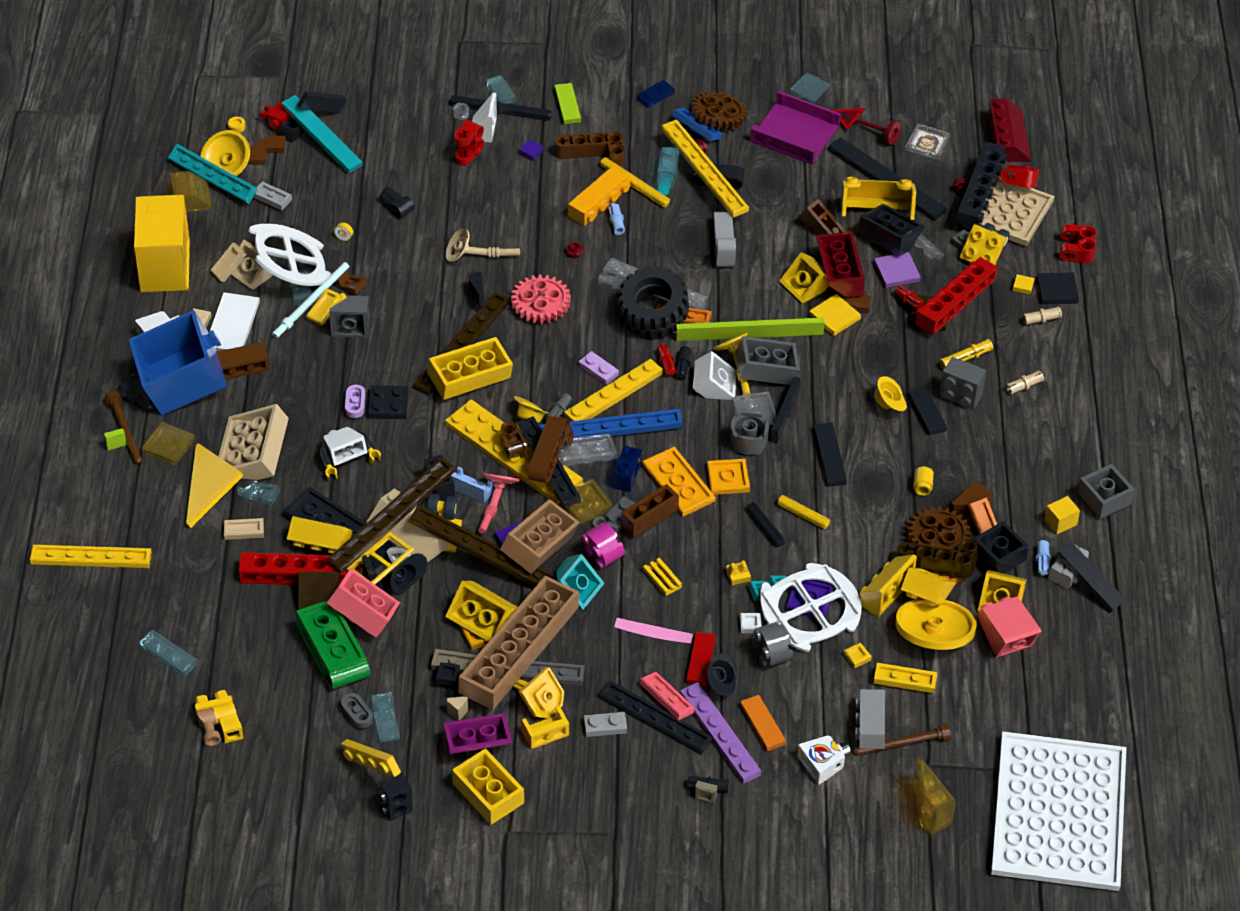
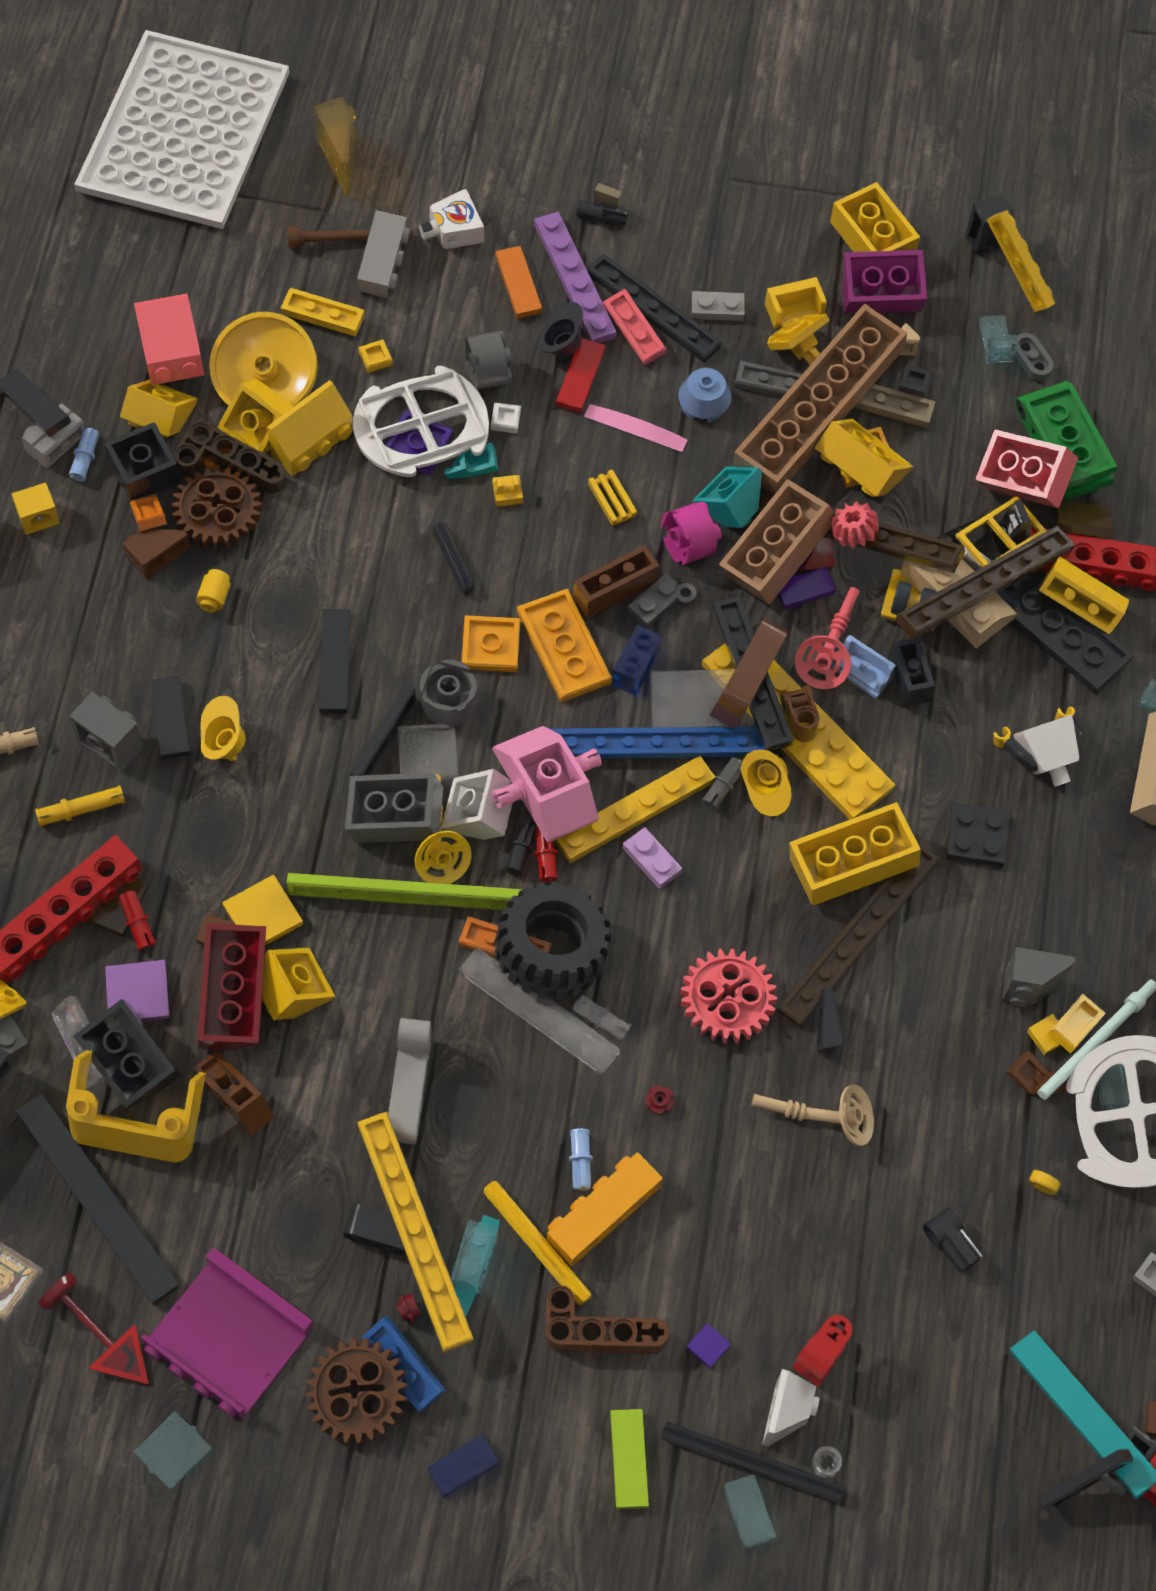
camera: 175 degrees left, 15 degrees up
lavender plate [345,385,365,418] -> none
clear yellow plate [566,479,613,525] -> none
yellow axle [777,495,830,529] -> none
none -> bright pink slope [492,726,602,843]
none -> medium blue cone [678,368,732,422]
none -> coral gear [831,501,879,549]

